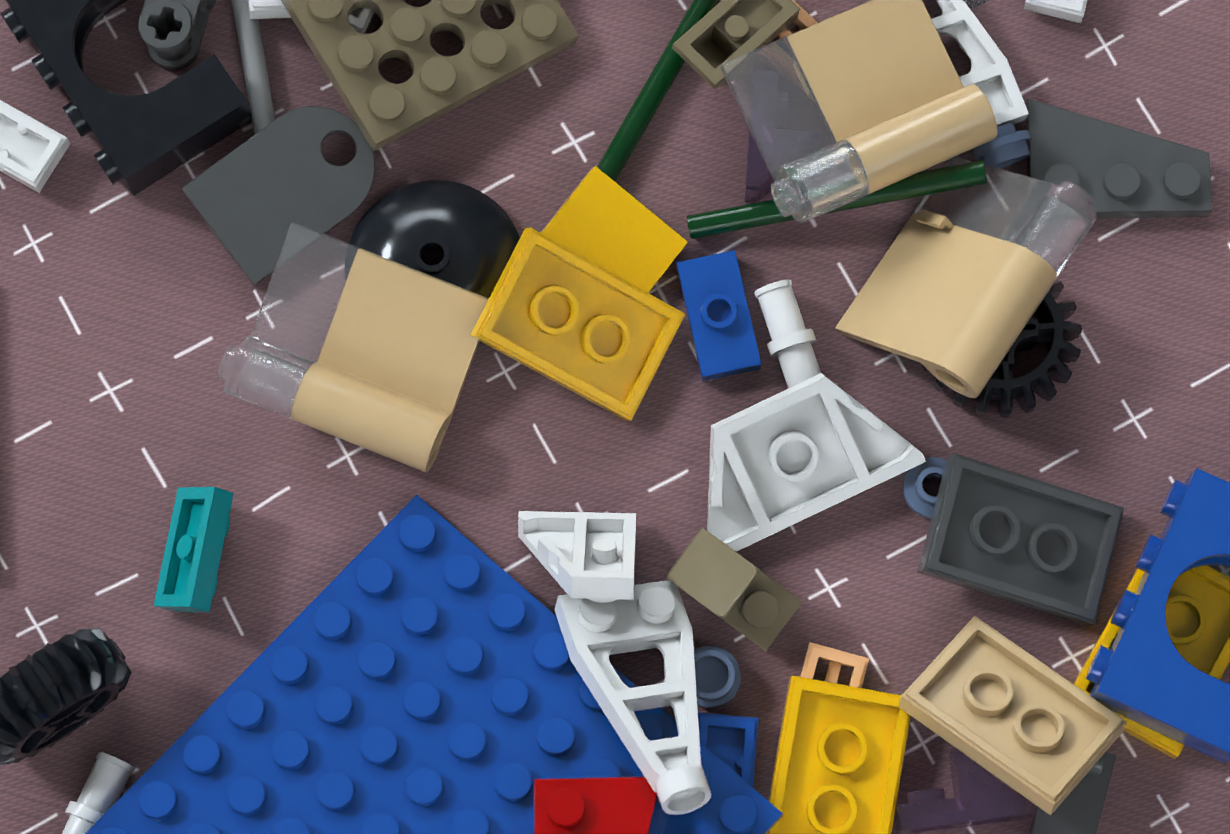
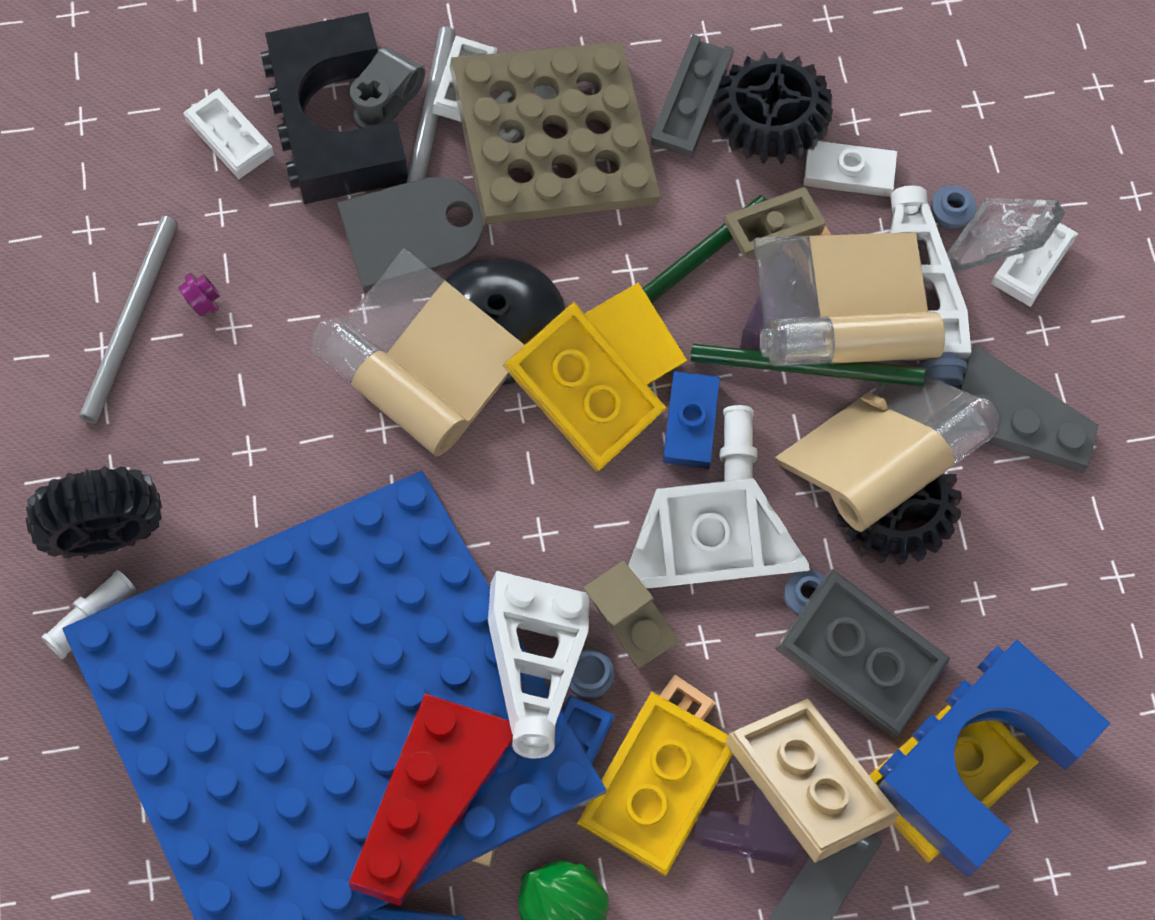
camera: 15 degrees right, 10 degrees down
teal plate [153,487,234,613] -> none
white wing [518,511,636,603] -> none
none -> magenta plate [178,272,221,316]

